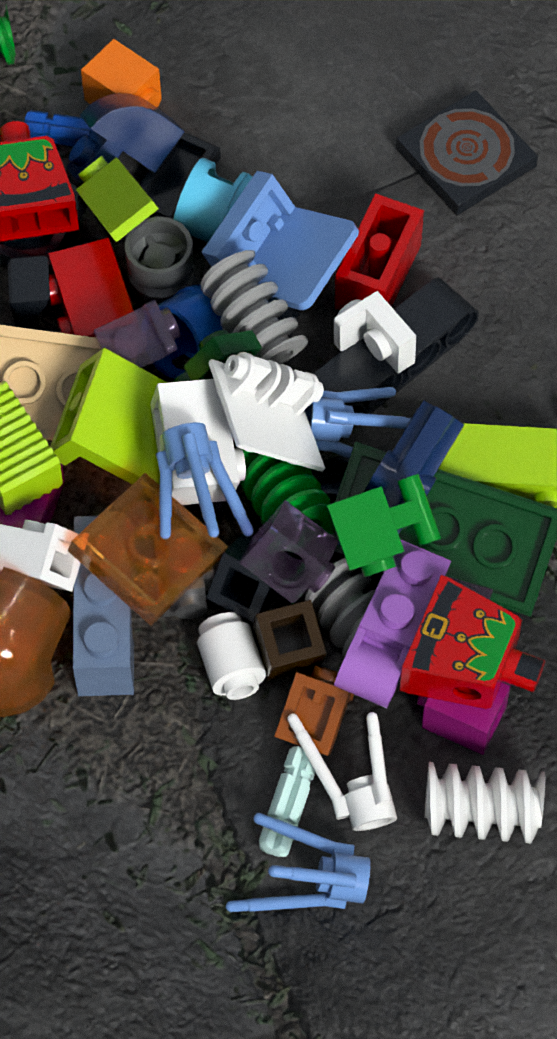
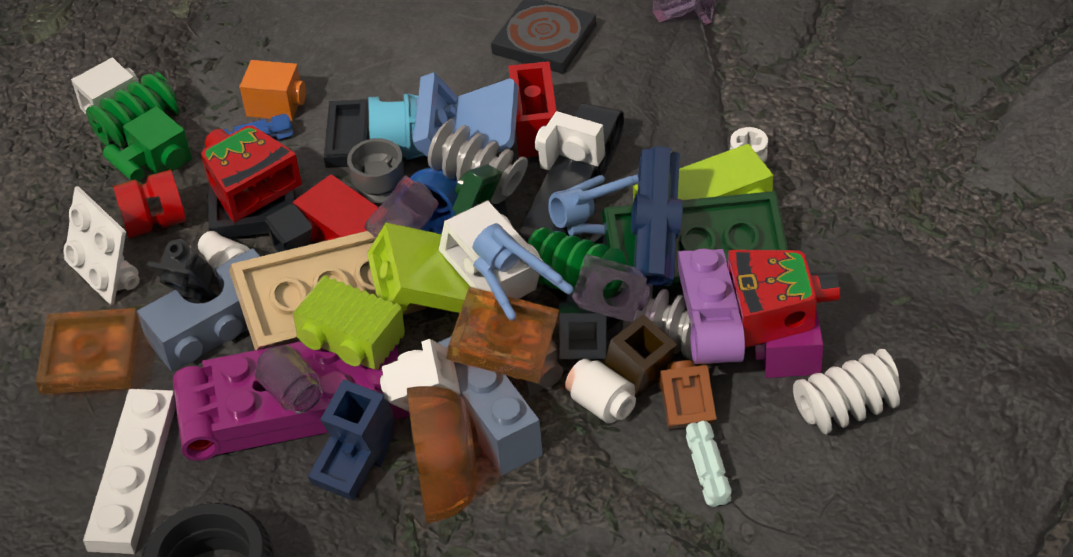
camera: 25 degrees left, 15 degrees down
dark blue brick [66,93,185,185] -> none
lime slope [76,156,159,242] -> none
white hinge [208,352,325,472] -> none
medium blue plant [226,813,370,912] -> none
white plant [287,712,397,831] -> none
green brick [327,474,441,577] -> none

